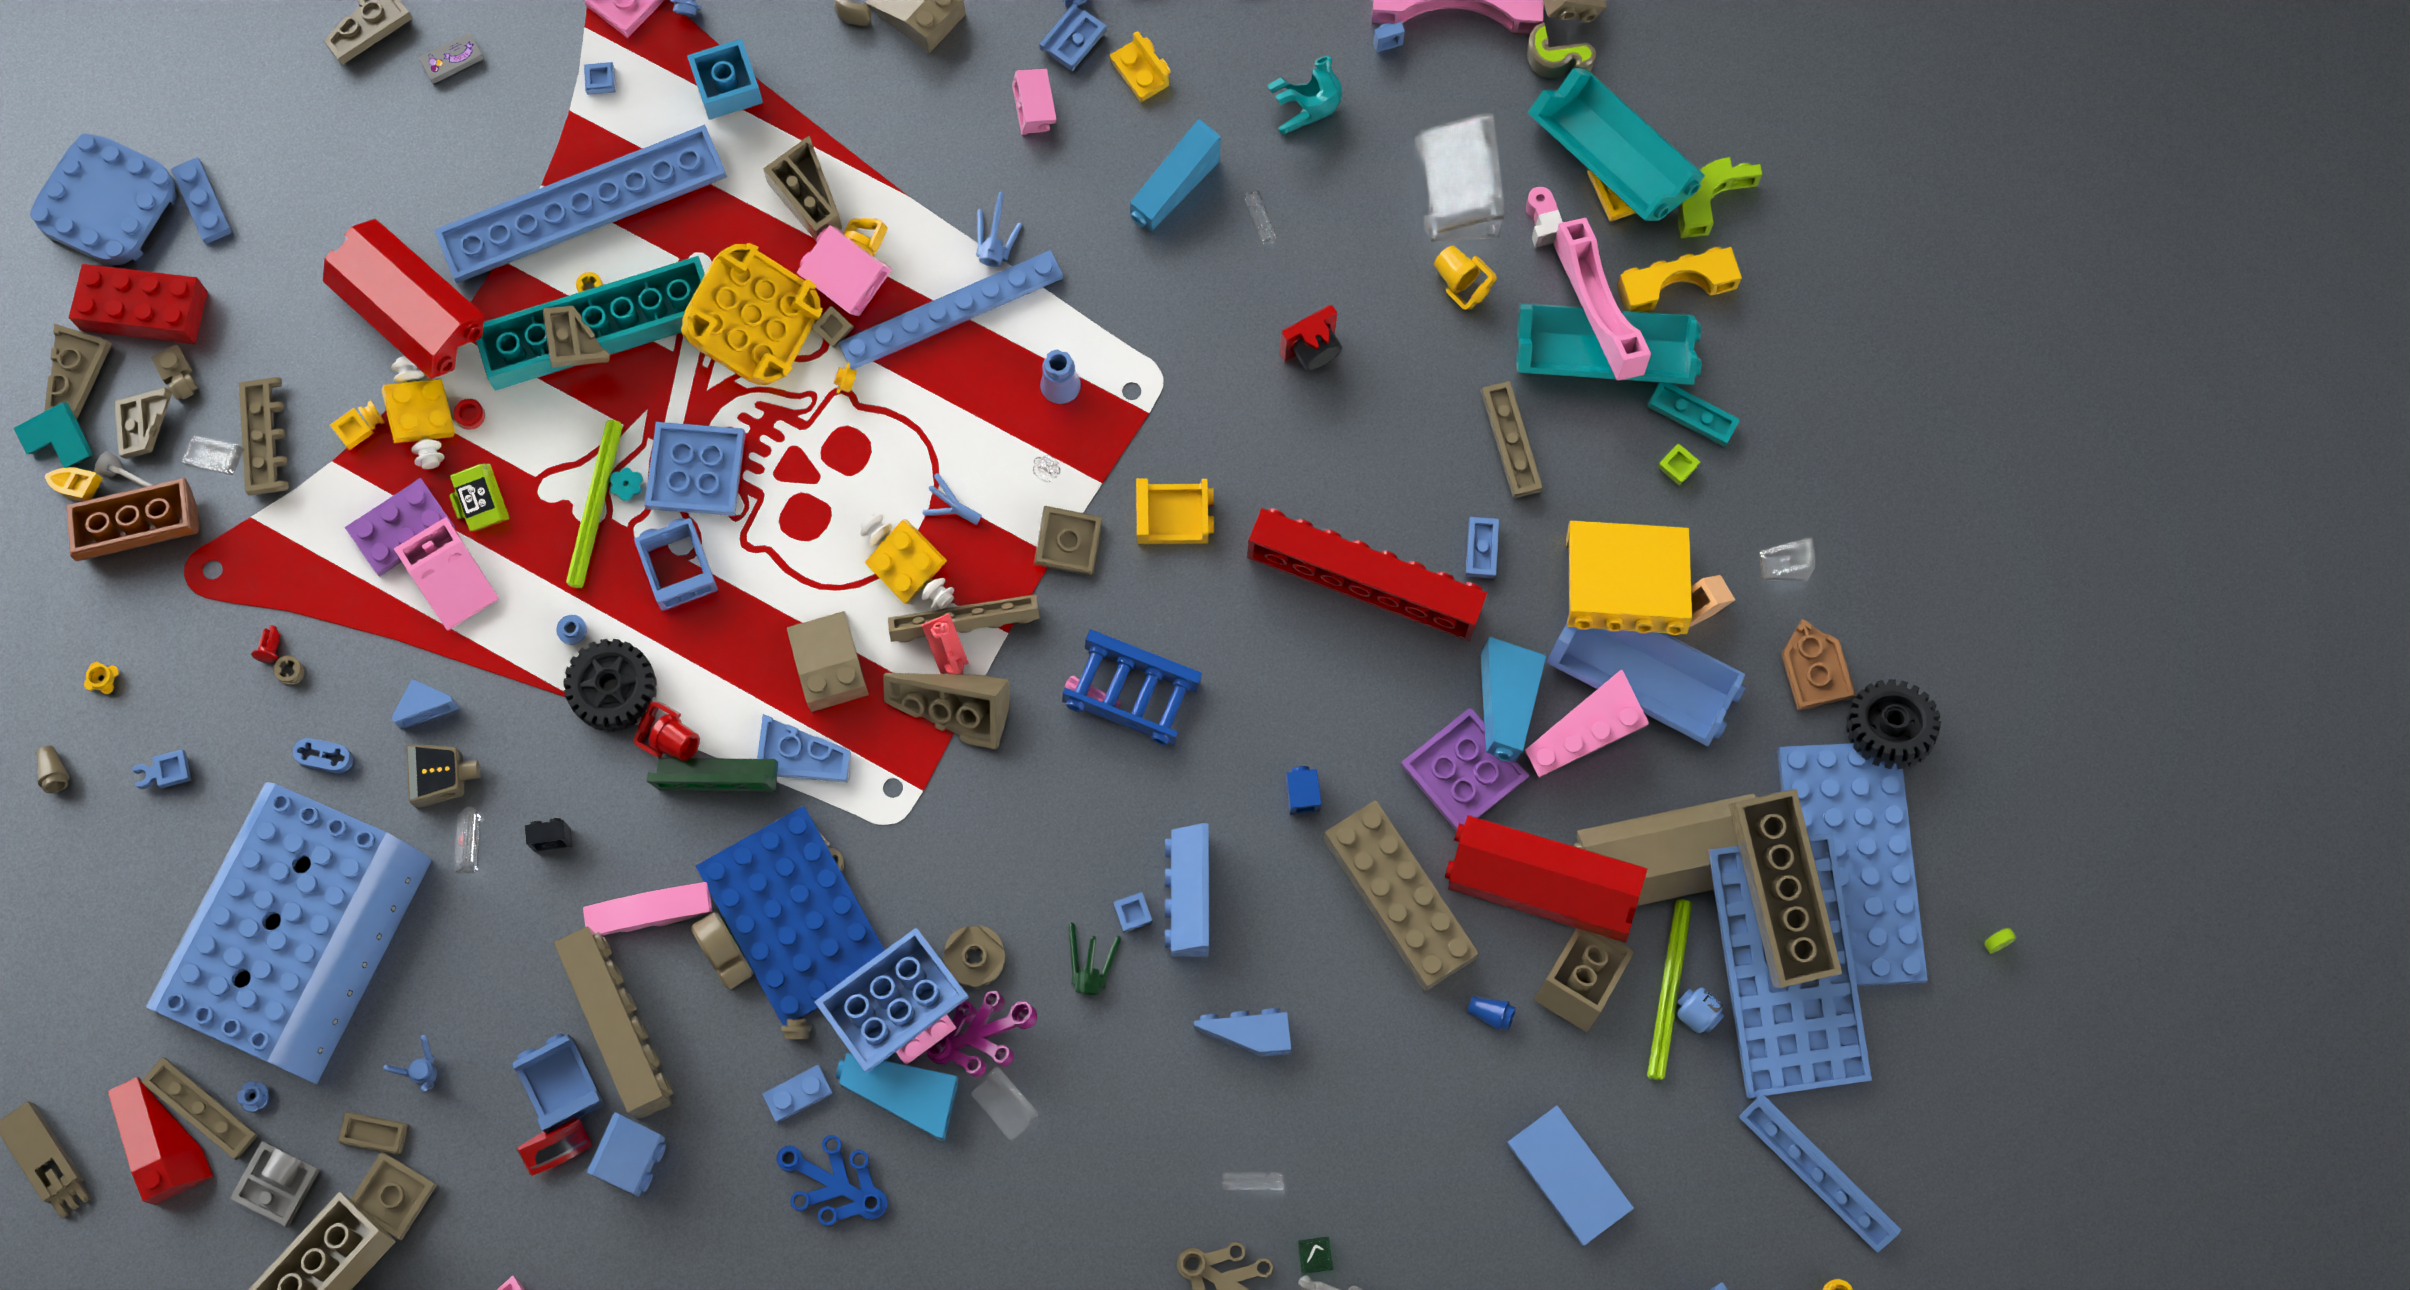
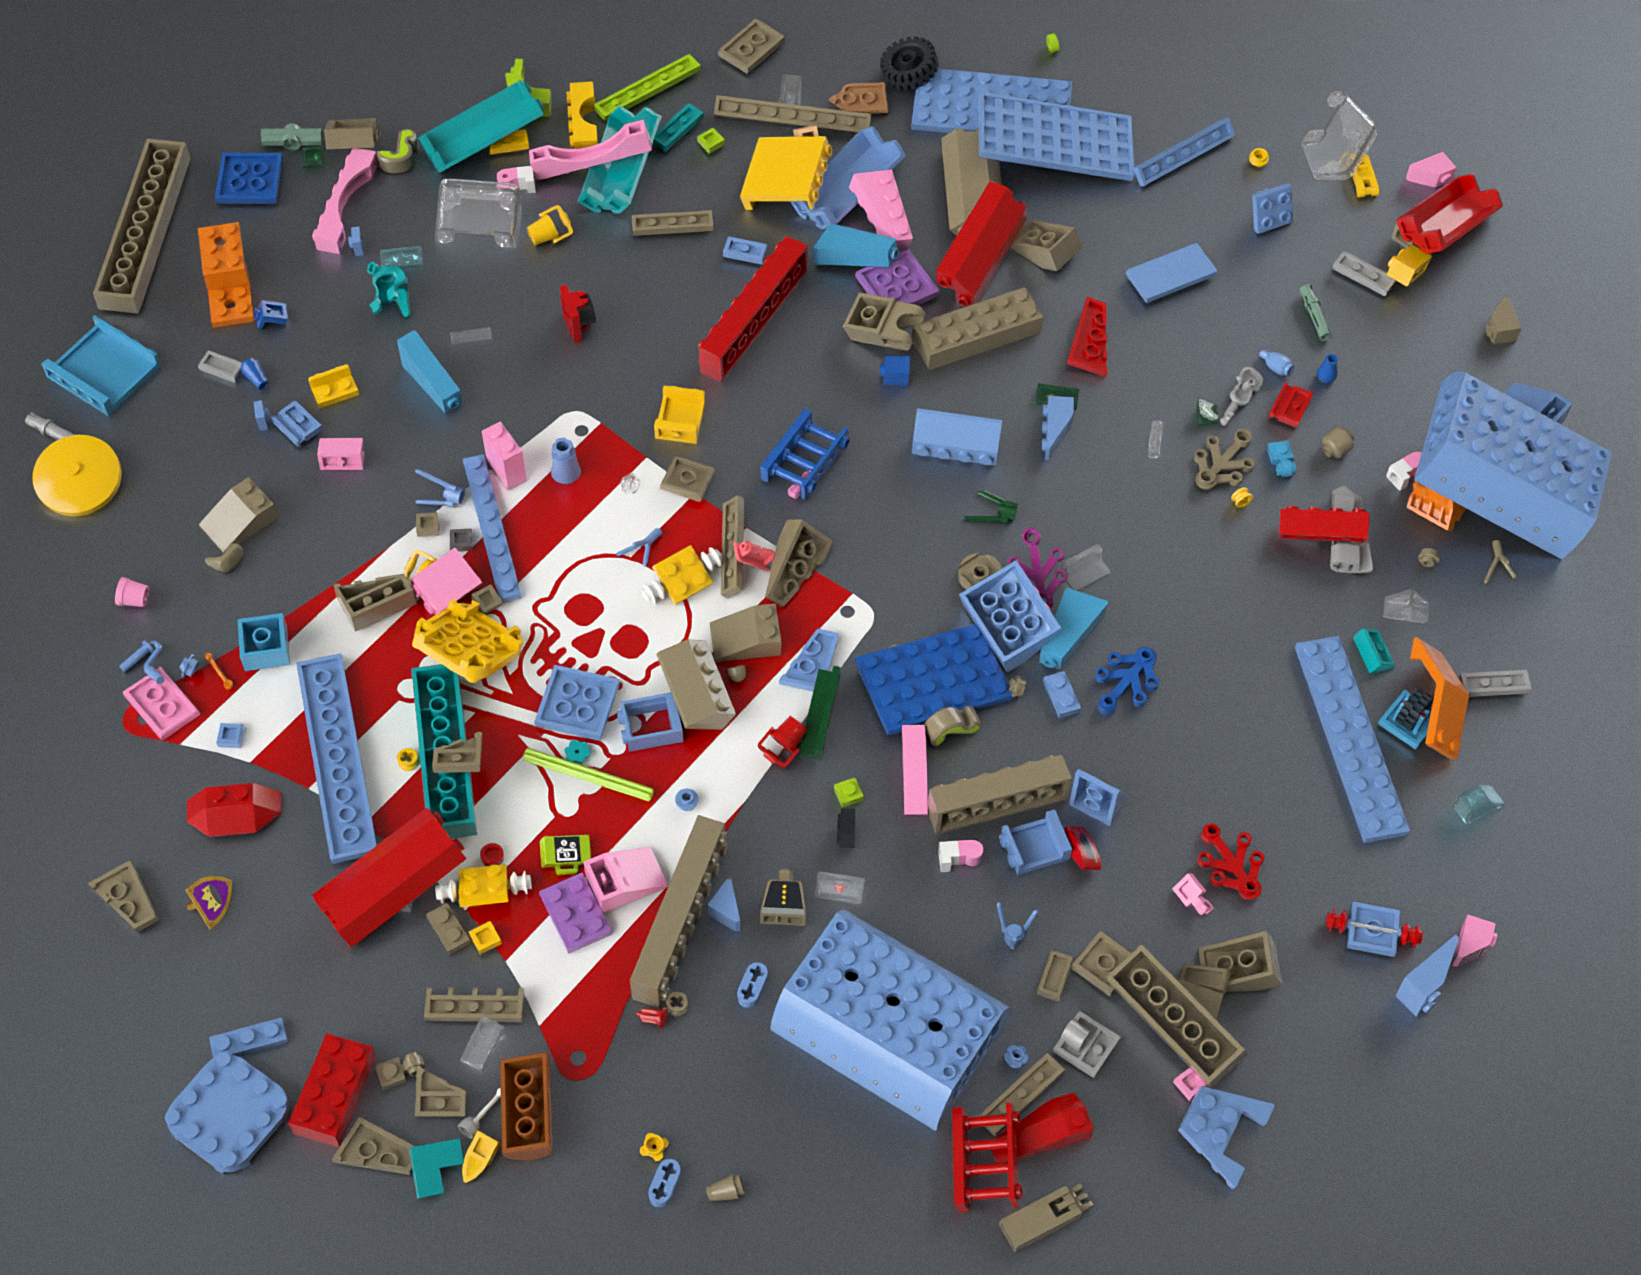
camera: 80 degrees left, 15 degrees down
medium blue plate [132,749,192,789] -> none
yellow bush [358,400,385,430] -> none
light grey tile [418,32,484,84] -> none
black wheel [563,639,657,731] -> none
yellow plate [833,362,857,394] -> none
medium blue plate [1113,892,1153,933] -> none
blue cone [1467,996,1516,1031] -> none
lime axle [1647,899,1693,1080] -> none
medium blue head [1677,987,1724,1034] -> none
dark tan brick [1729,789,1842,988] -> none
none -> shield [185,876,232,930]
none -> red wedge [187,783,282,837]
none -> orange hinge [204,653,233,690]
none -> clear light blue plate [380,246,423,269]
none -> dark tan plate [416,512,439,537]
none -> dark tan plate [426,903,471,955]
none -> flat silver tile [450,528,472,552]
none -> bright pink brick [482,421,527,490]
none -> lime plate [594,54,701,121]
none -> dark tan brick [630,815,728,1008]
none -> medium blue beam [648,1159,681,1208]
none -> dark tan slope [656,639,736,730]
none -> dark tan plate [714,95,871,134]
none -> dark tan plate [718,18,785,74]
none -> dark tan hinge [727,665,746,682]
none -> lime plate [834,777,864,808]
none -> dark tan brick [843,293,926,350]
none -> leg [938,840,983,872]
none -> red fence [952,1102,1023,1212]
none -> clear green tile [1035,383,1079,410]
none -> red wing [1066,296,1108,377]

